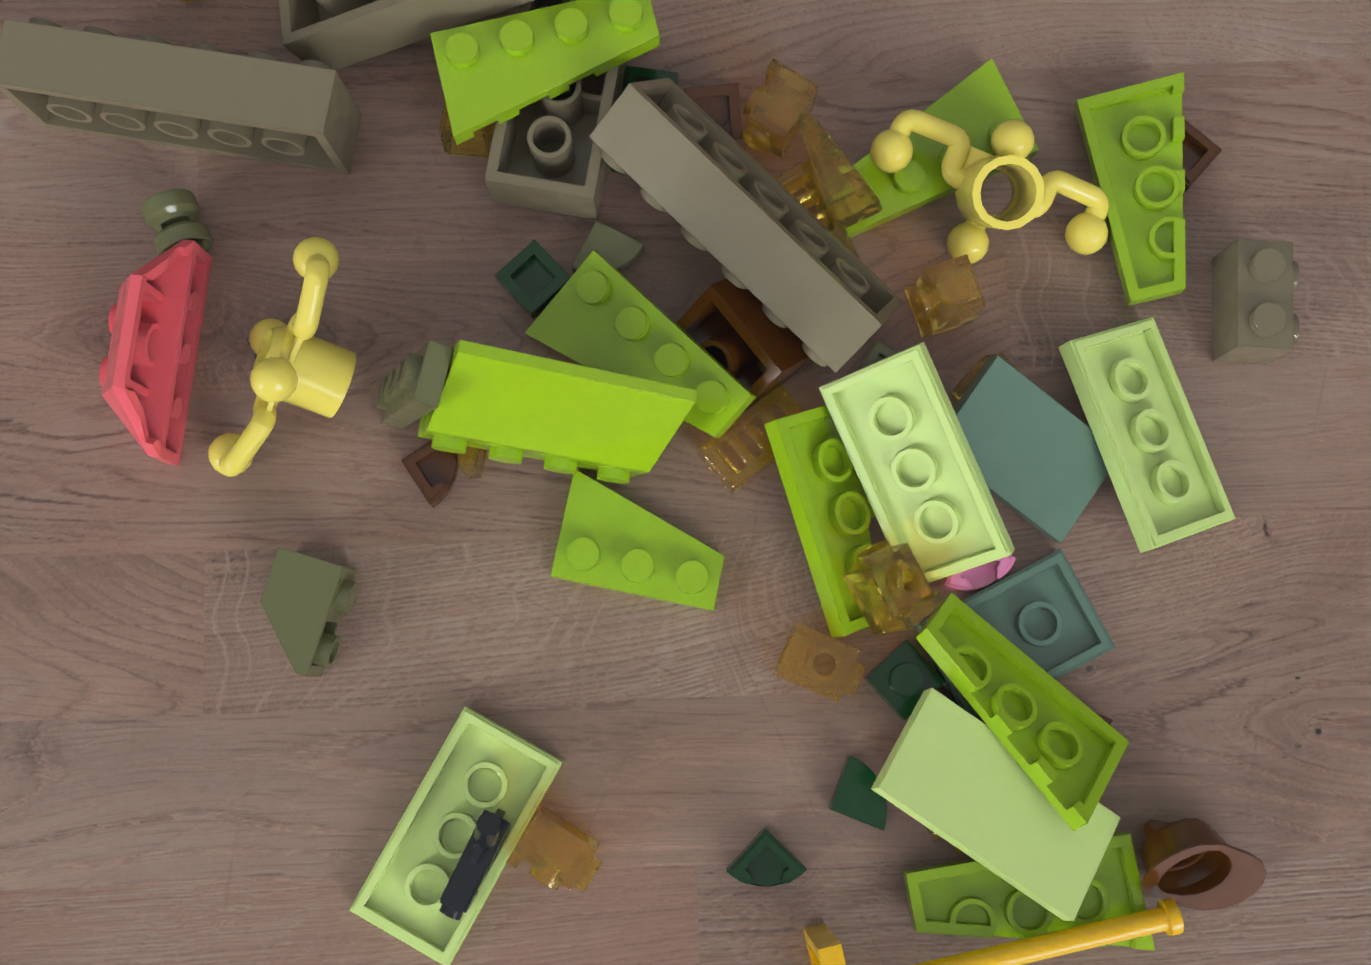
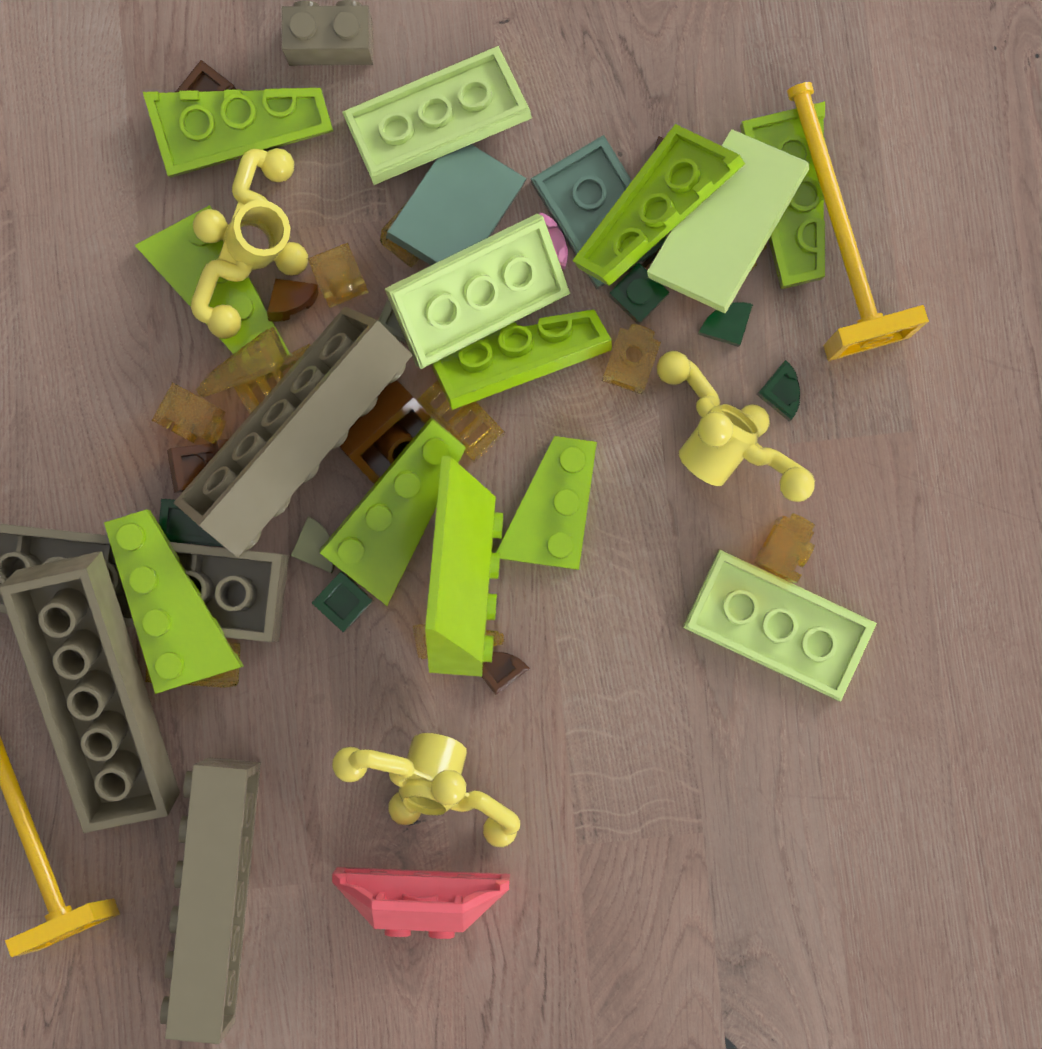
camera: 90 degrees left, 5 degrees up
olive wheel [141,189,213,255] -> none
olive slope [260,547,358,677] -> none
olive plate [375,340,454,429] -> none
black piece [439,808,511,920] -> none
clear yellow brick [843,540,946,634] -> none
reddish brown piece [1141,818,1267,910] -> none
none -> reddish brown tile [267,278,318,322]
none -> light yellow wheel [657,351,815,502]

